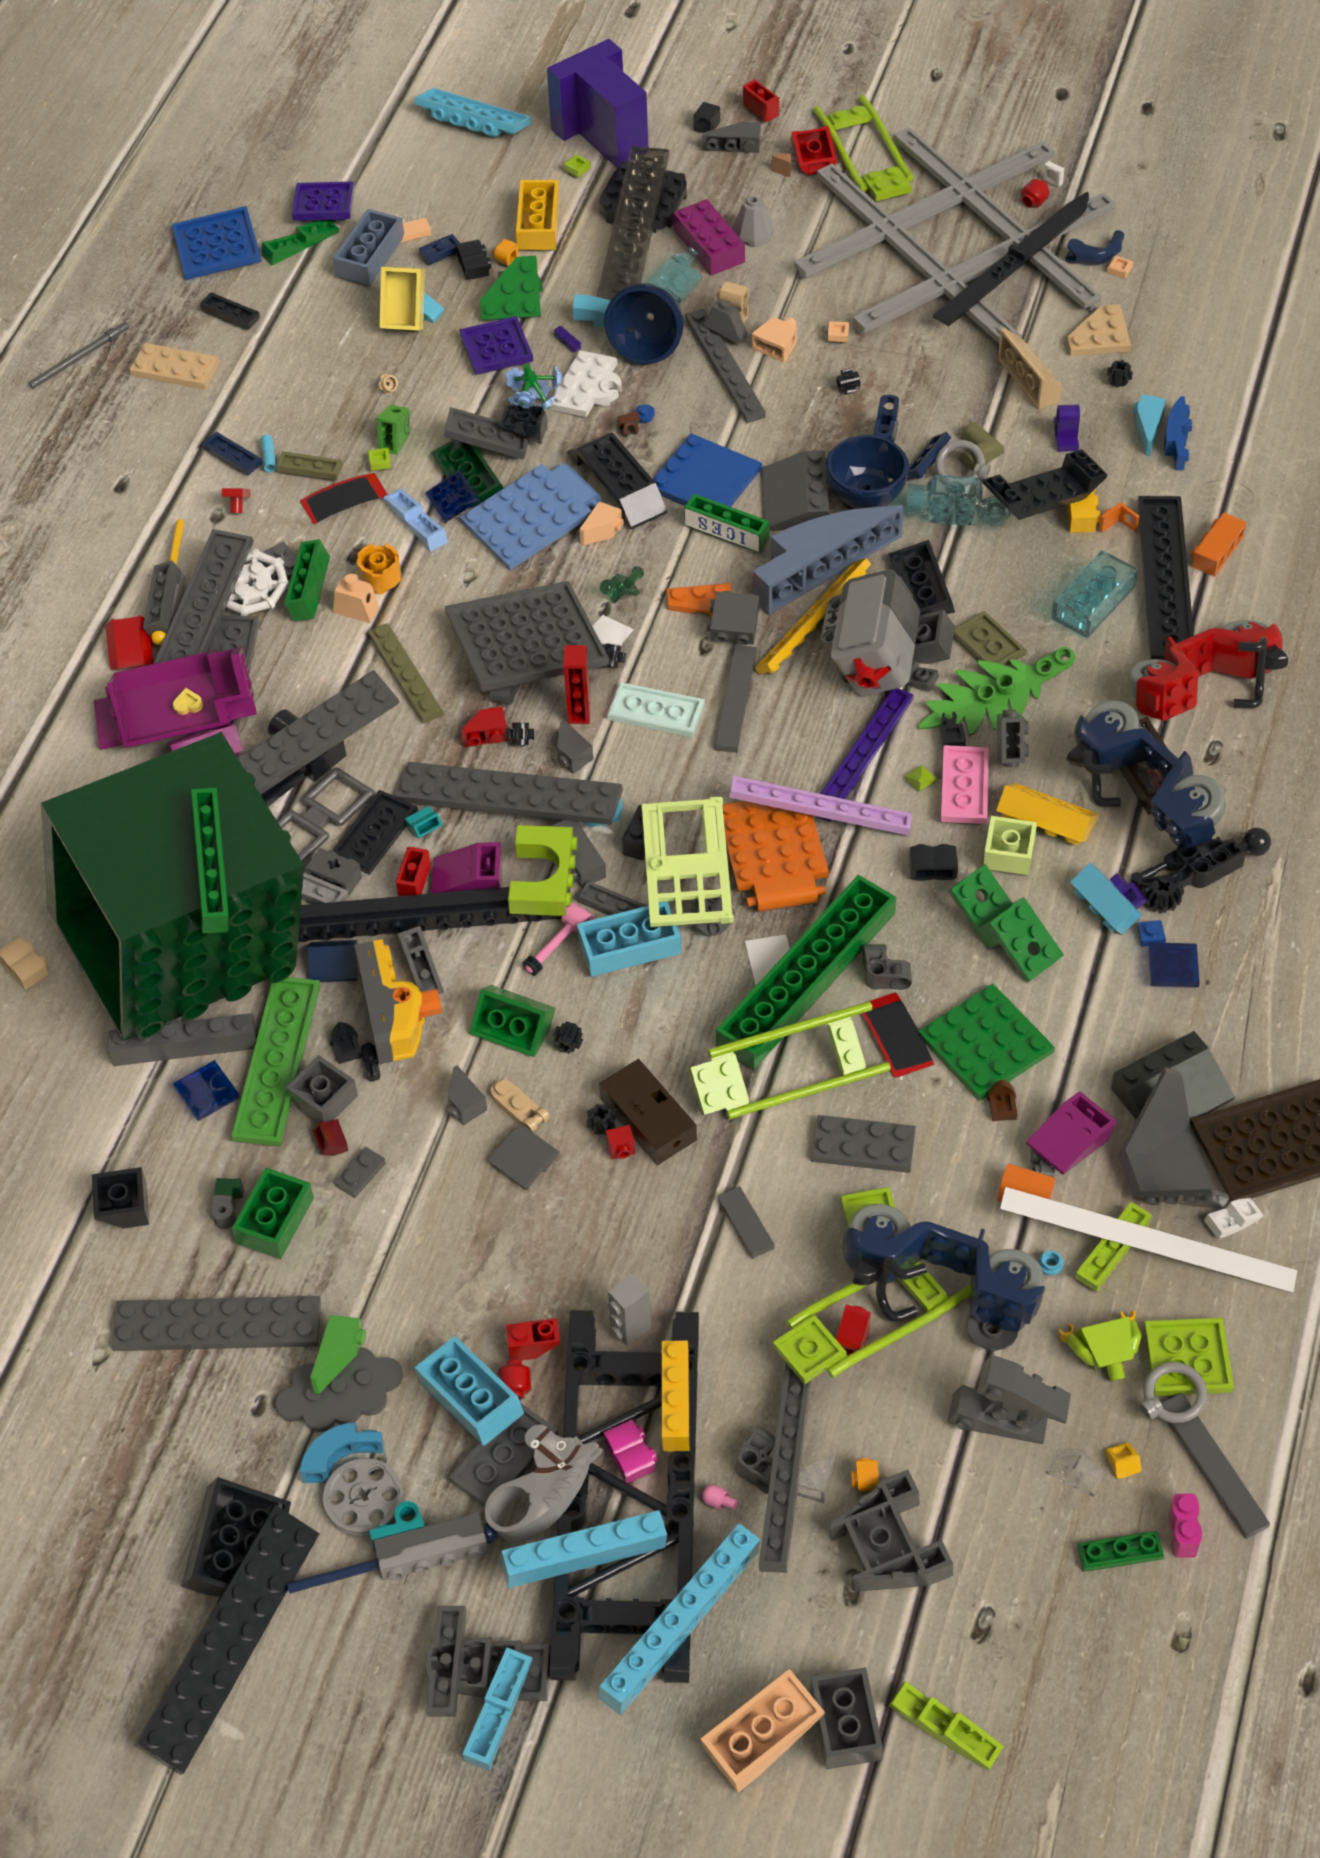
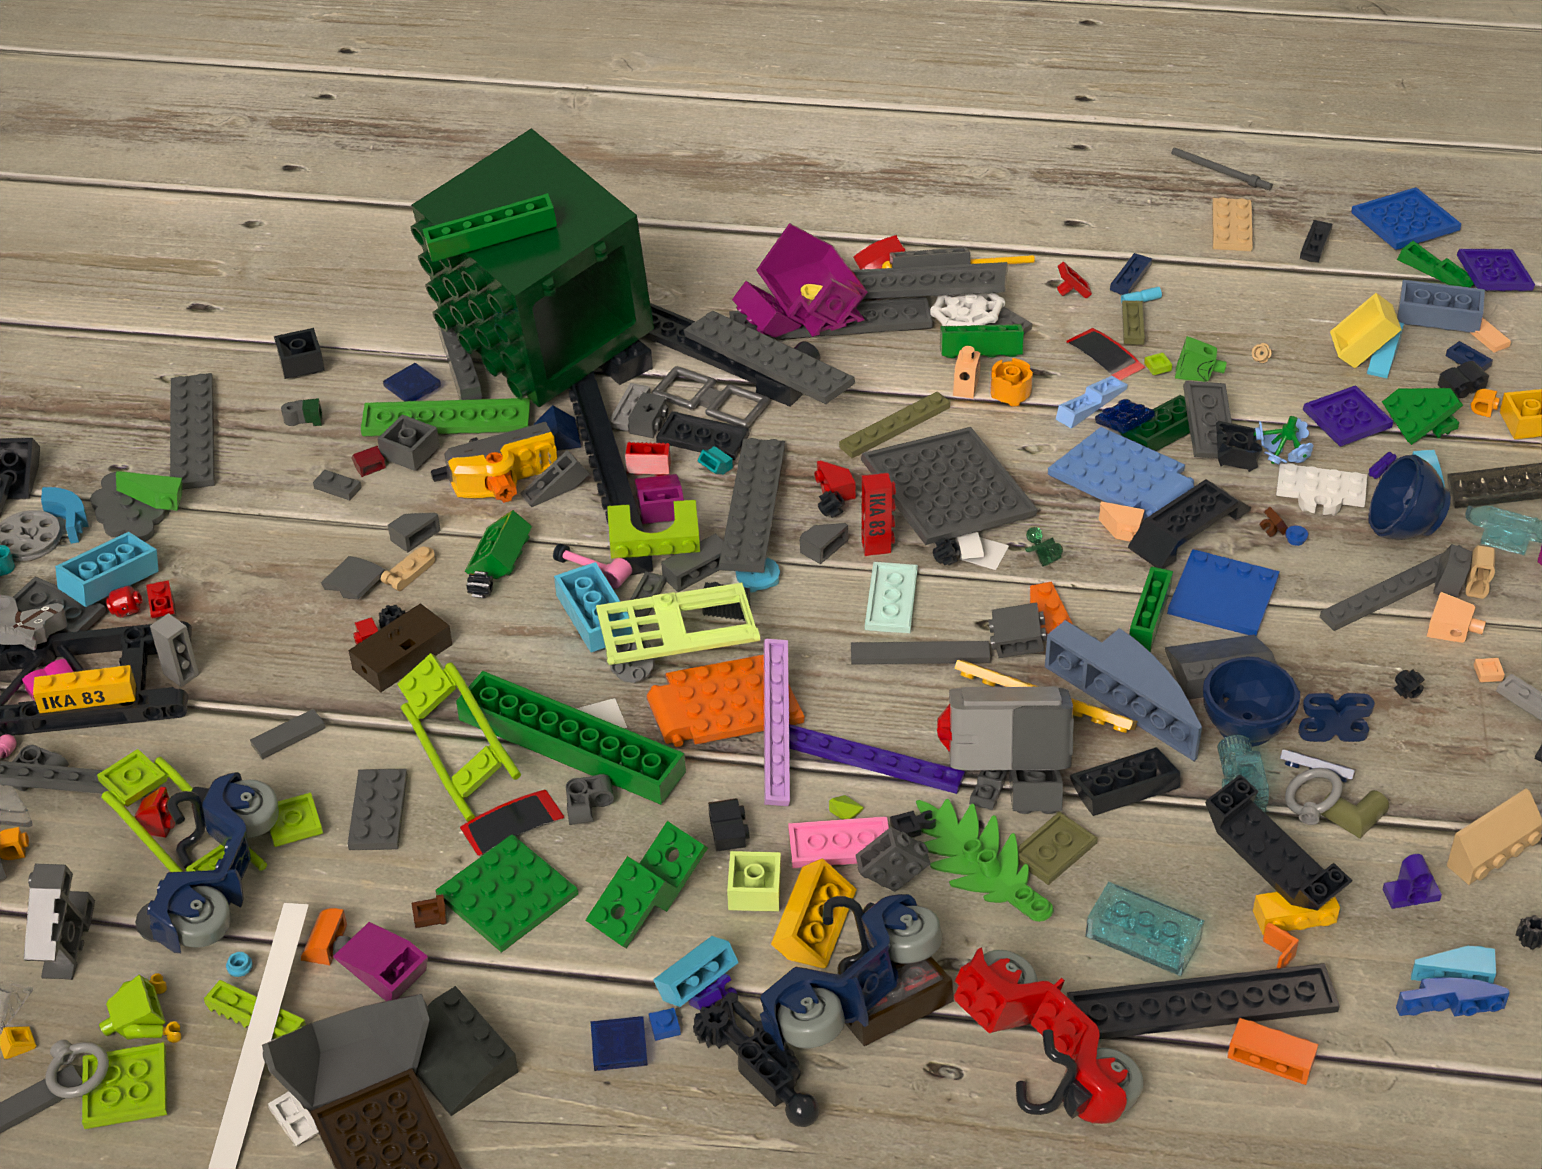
camera: 80 degrees right, 10 degrees down
green brick [232,1167,314,1259] -> none

